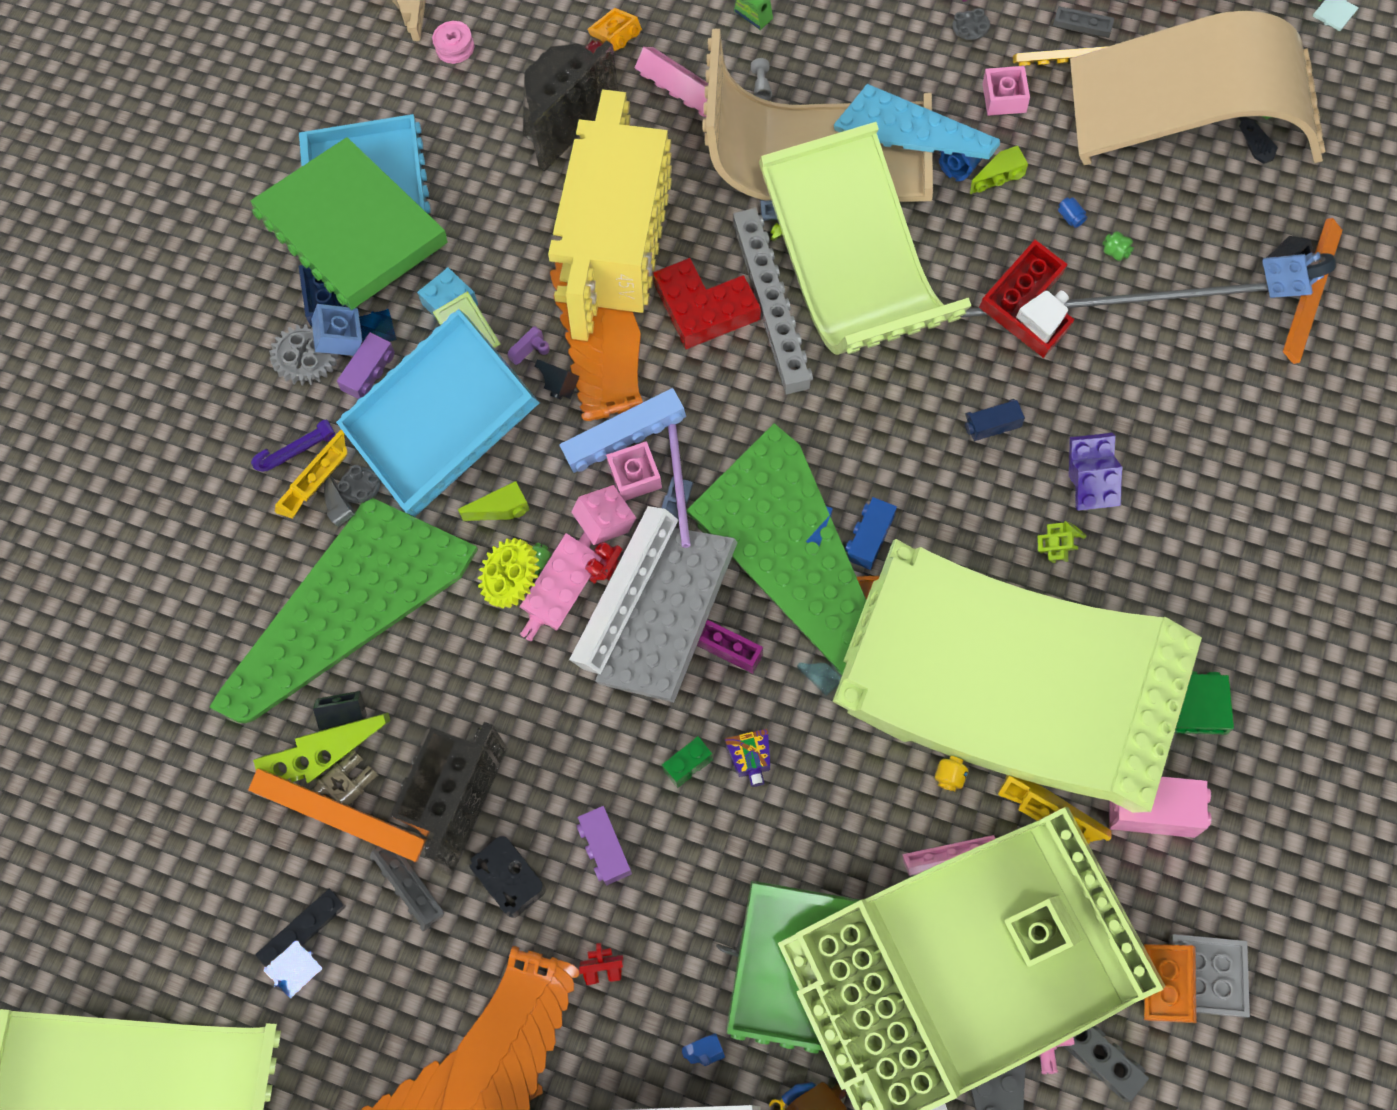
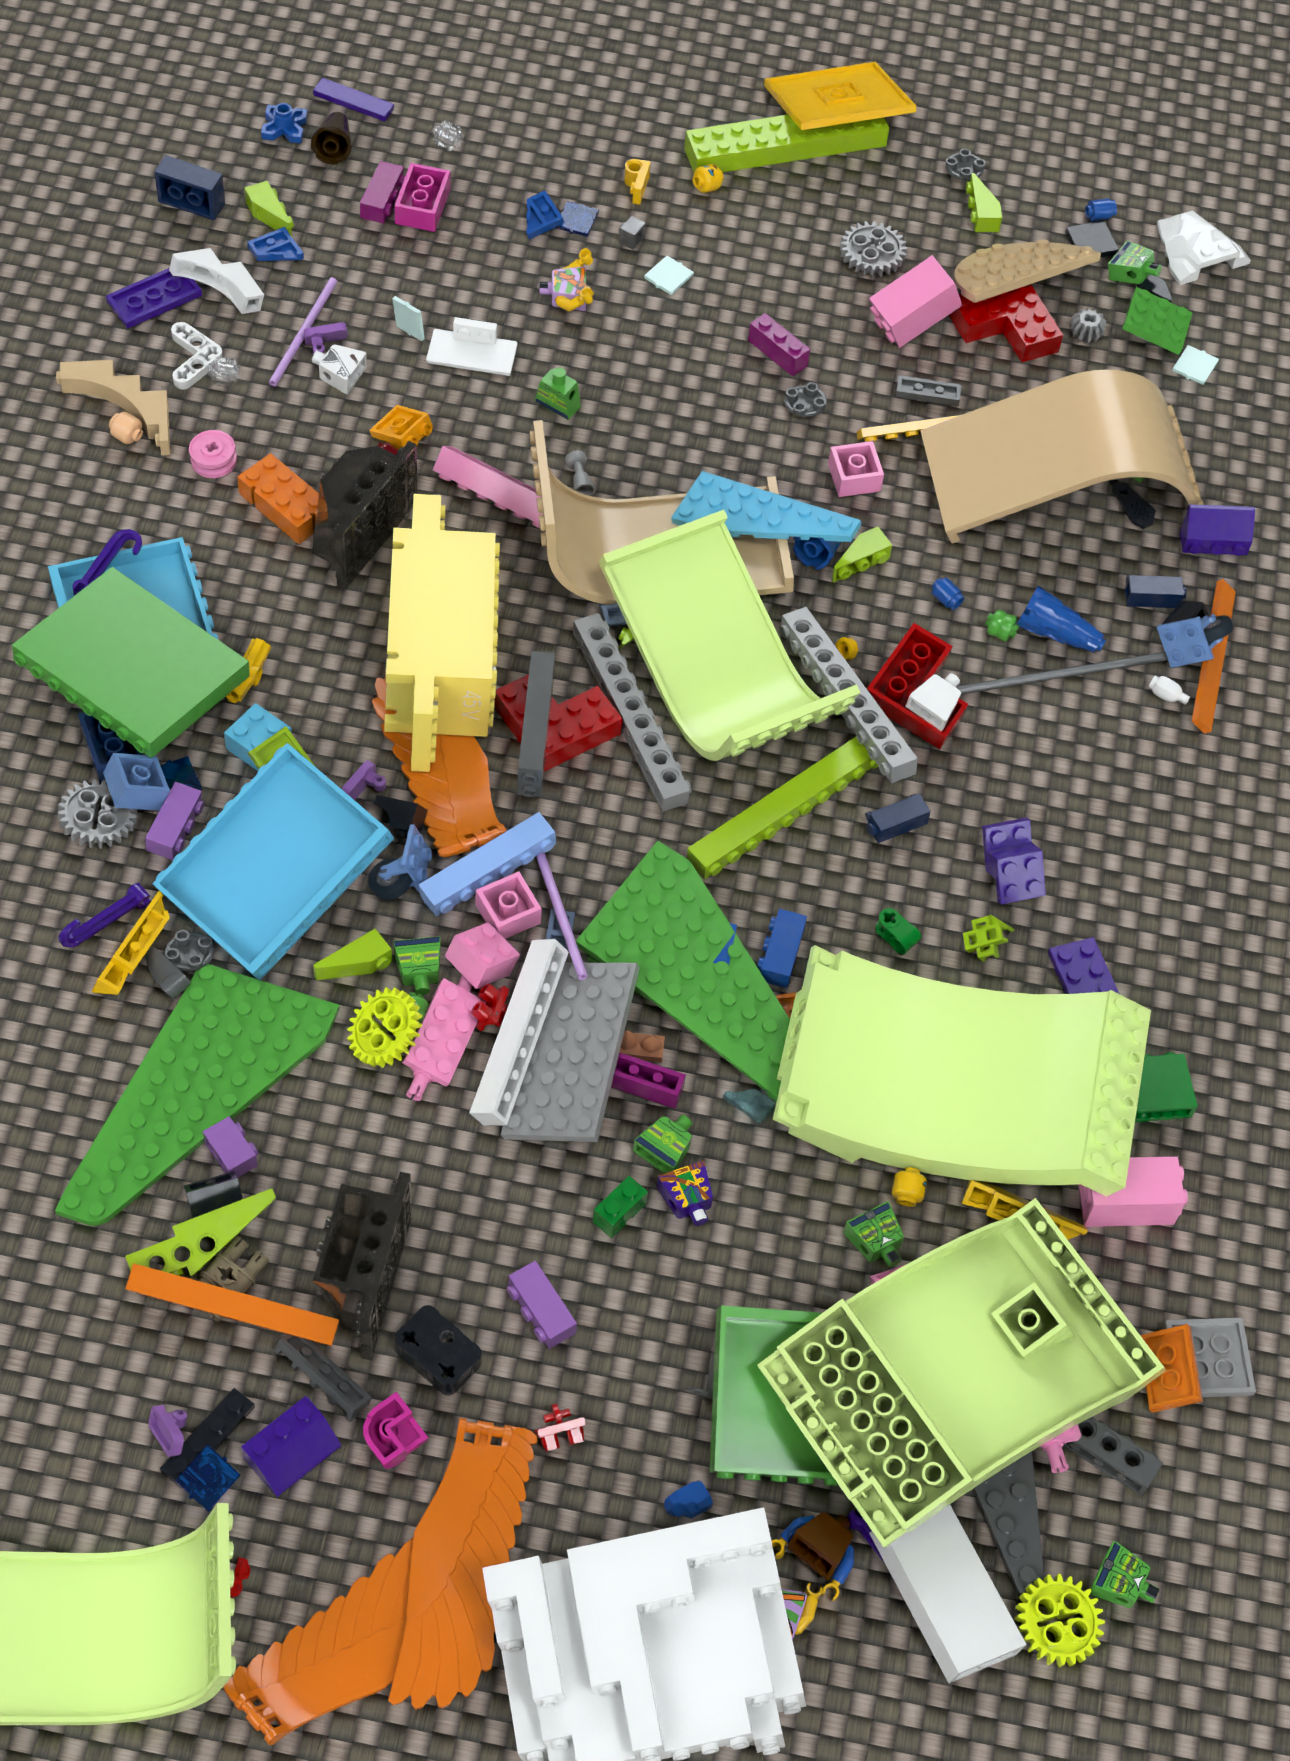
camera: 20 degrees left, 10 degrees down
none -> dark purple piece [72,529,143,596]
none -> light nougat head [109,411,143,445]
none -> medium lavender piece [148,1405,187,1457]
none -> medium lavender brick [203,1116,259,1178]
none -> yellow piece [226,638,271,703]
none -> red piece [230,1557,251,1597]
none -> orange piece [237,453,332,544]
none -> dark purple slope [241,1396,341,1497]
none -> dark pink brick [363,1392,428,1469]
none -> plate [368,824,432,900]
none -> bright green torso [393,936,441,995]
none -> dark grey brick [517,651,555,797]
none -> nougat tile [620,1030,665,1063]
none -> bright green torso [633,1115,692,1174]
none -> lime brick [686,737,878,880]
none -> light grey brick [780,607,918,783]
none -> yellow tile [835,637,858,660]
none -> bright green torso [843,1201,904,1268]
none -> green piece [875,908,922,955]
none -> blue cone [1017,586,1106,653]
none -> dark purple plate [1048,937,1119,994]
none -> brick [1125,575,1187,608]
none -> white plant [1149,675,1190,705]
none -> dark purple slope [1180,504,1255,556]

